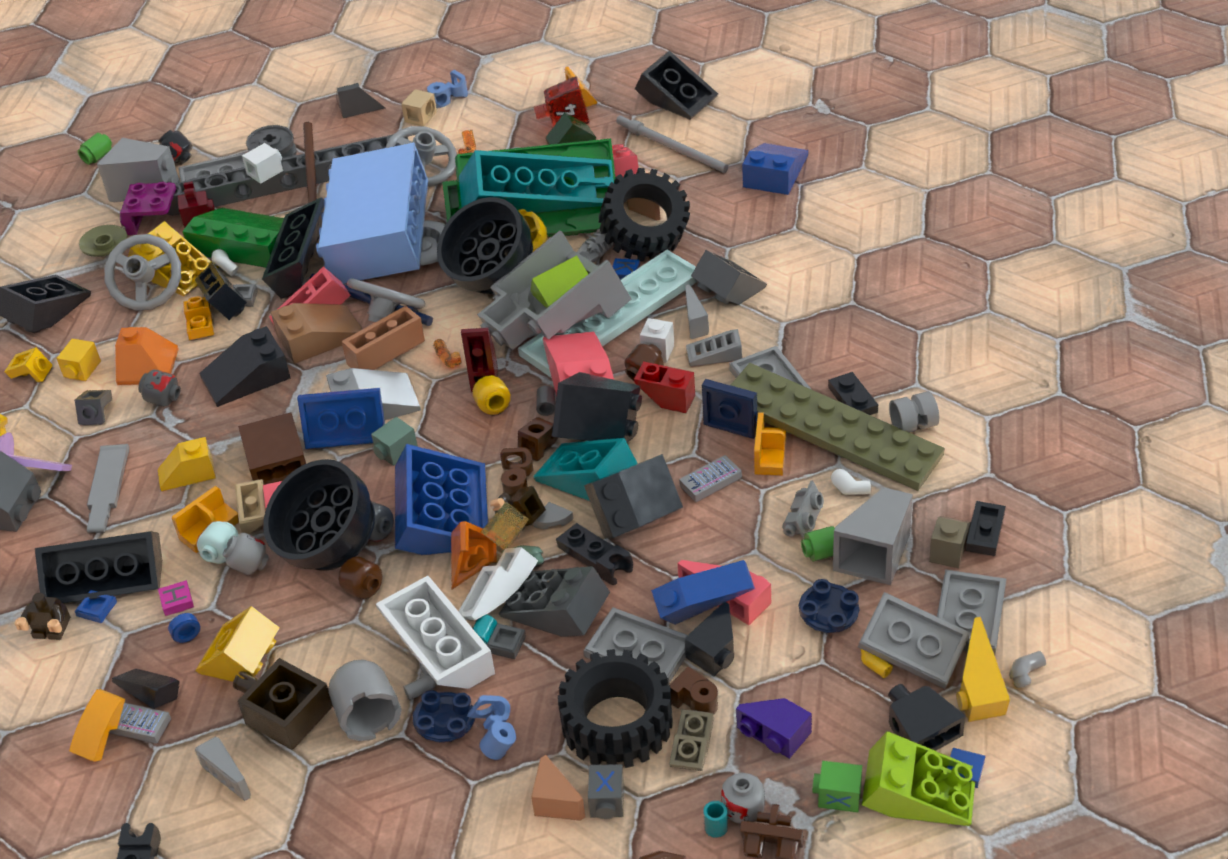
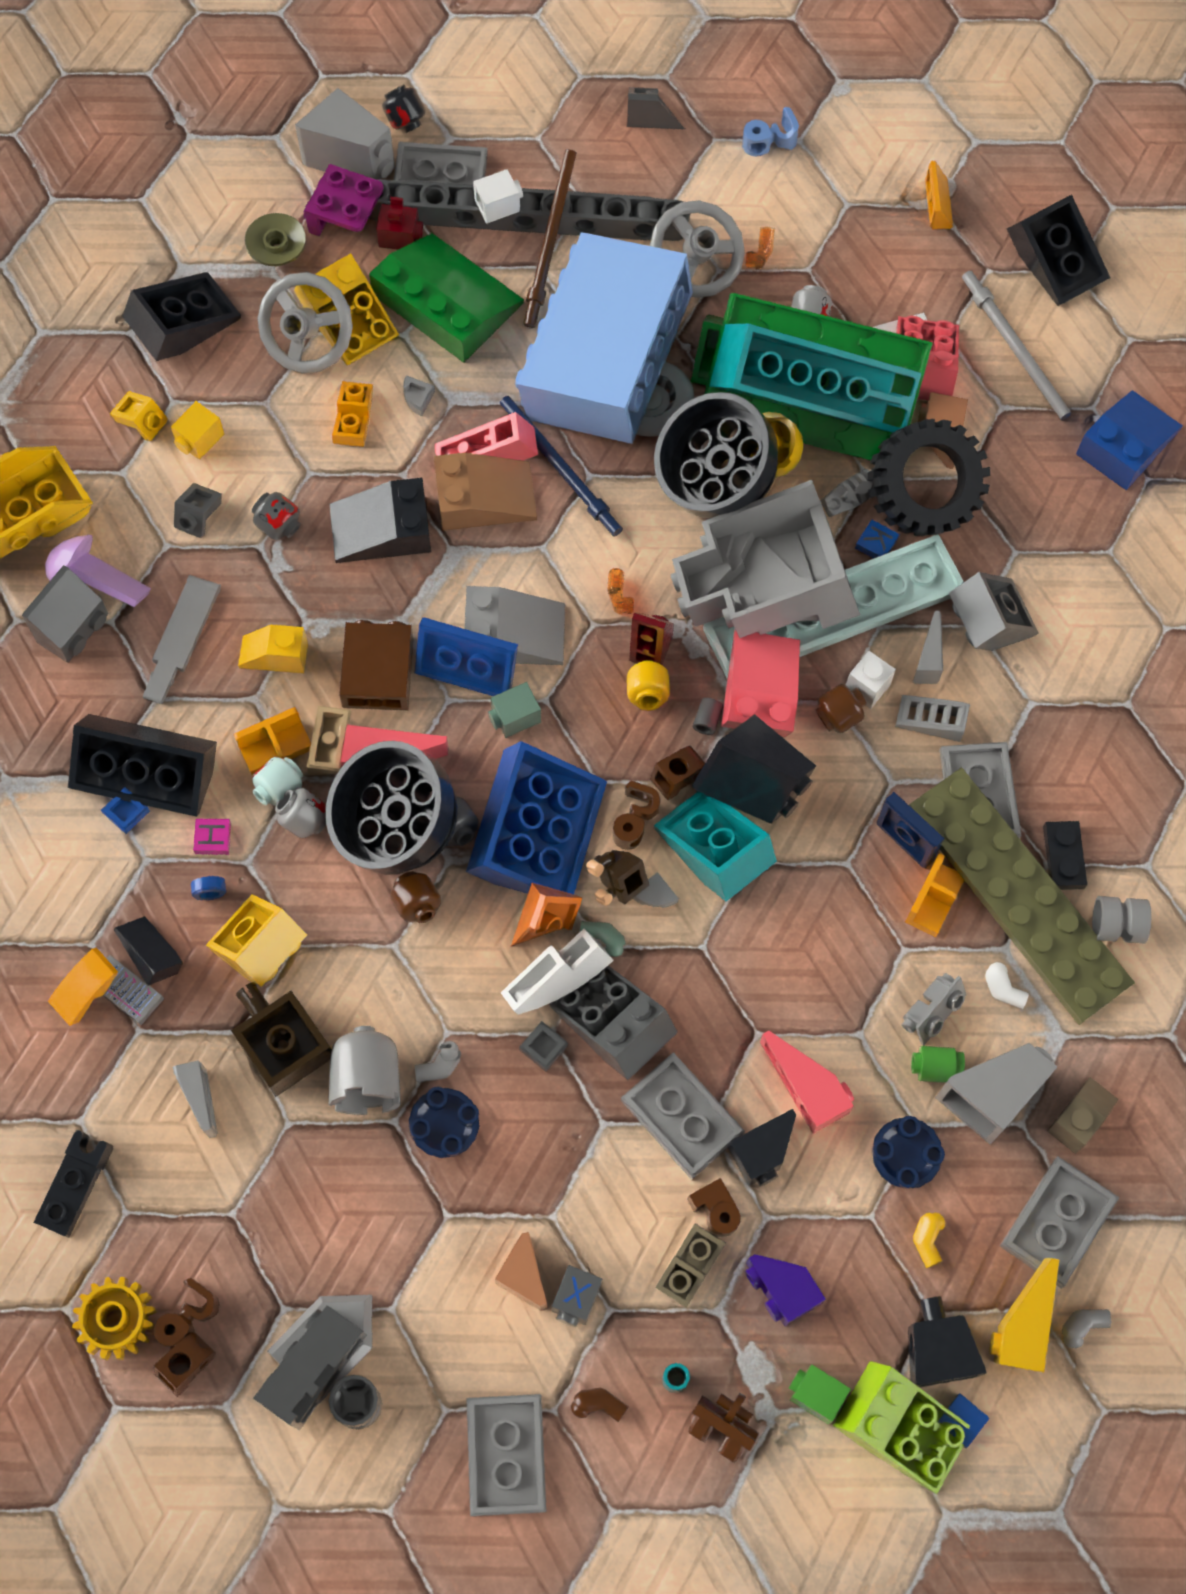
camera: 15 degrees right, 25 degrees up
dark brown piece [15,593,71,640] -> none
bright green brick [77,133,112,165] -> none
orange slope [115,327,179,385] -> none
black slope [195,262,247,320] -> none
white arm [211,249,239,276] -> none
dark grey wheel [246,125,297,158] -> none
black slope [262,197,325,299] -> none
nougat brick [341,306,425,370] -> none
light grey piece [347,278,425,322] -> none
white slope [376,576,495,689] -> none
tan brick [401,89,437,126] -> none
medium blue leg [467,695,516,760] -> none
teal hinge [473,614,497,644] -> none
clear yellow slope [481,502,529,550] -> none
lime slope [530,255,588,308] -> none
clear red torso [534,76,590,127] -> none
dark green slope [546,113,596,145] -> none
black plate [556,523,633,585] -> none
black tyre [558,649,673,768] -> none
black slope [584,454,683,539] -> none
red slope [634,361,696,414] -> none
blue slope [651,560,755,625] -> none
light grey tile [679,455,742,502] -> none
light grey head [721,773,765,823] -> none
light grey tile [858,592,970,689] -> none
black plate [965,501,1006,556] -> none

